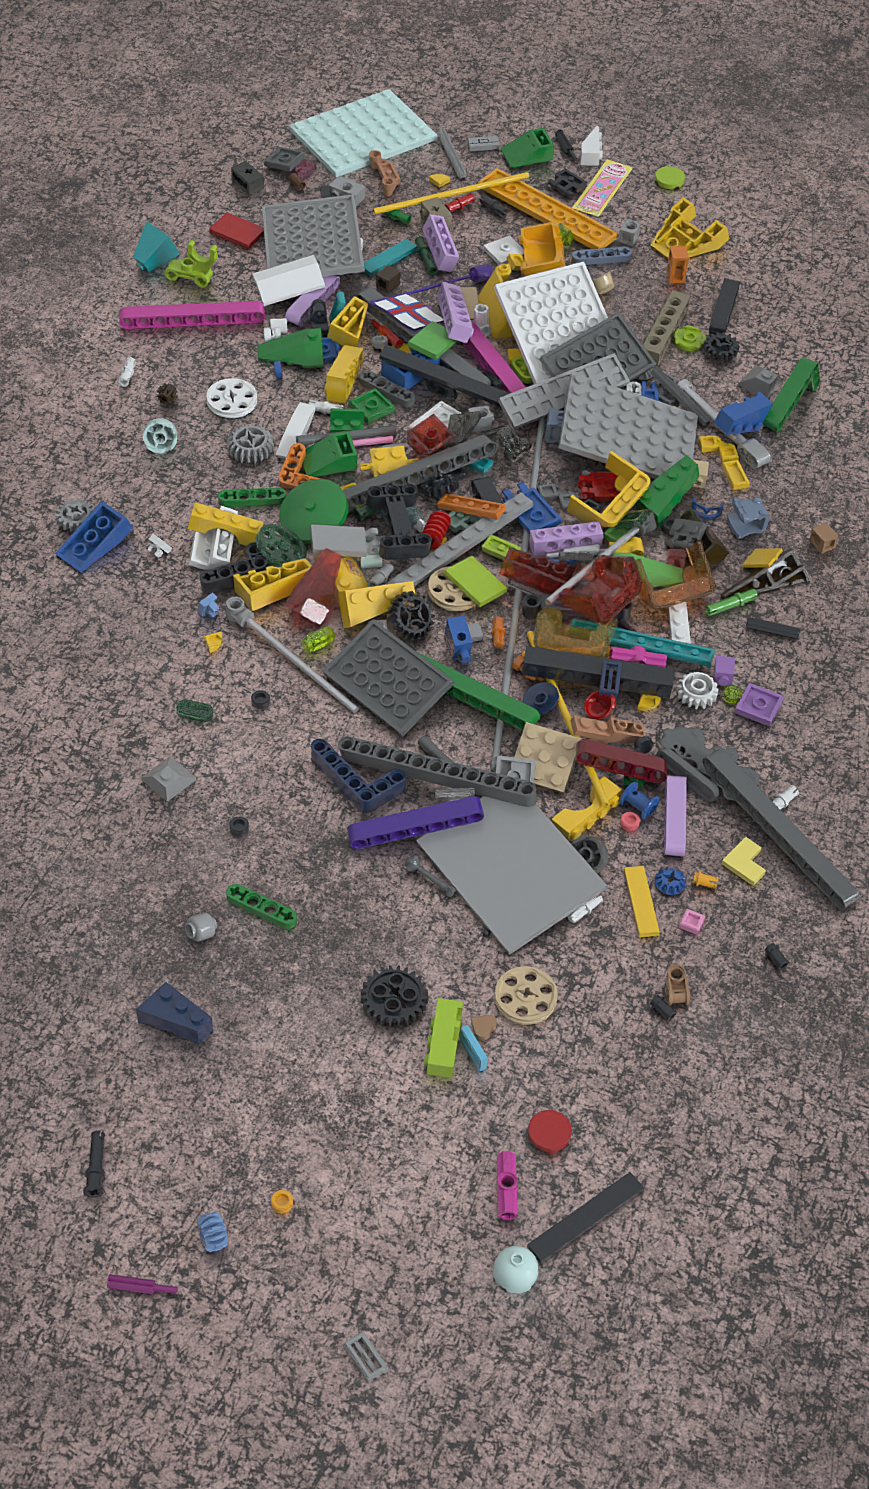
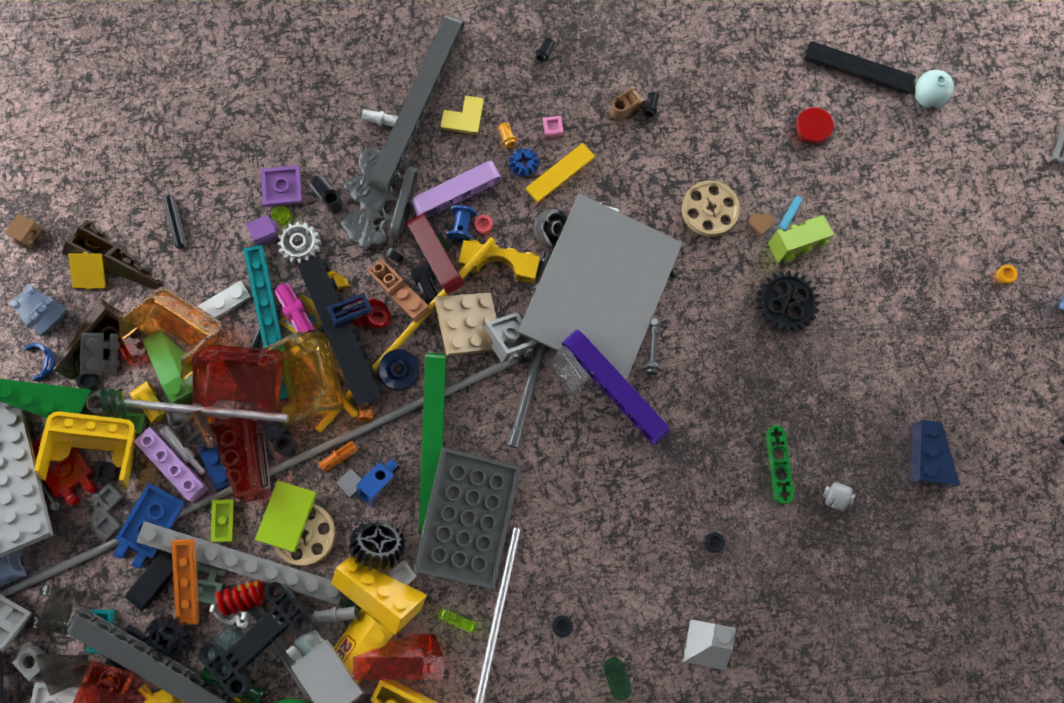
camera: 125 degrees left, 25 degrees up
dark blue beam [311,738,406,813] -> none
dark grey beam [338,736,538,807] -> none
dark pink piece [496,1151,518,1220] -> none
bright green pin [705,589,758,617] -> none
none -> black piece [309,175,343,213]

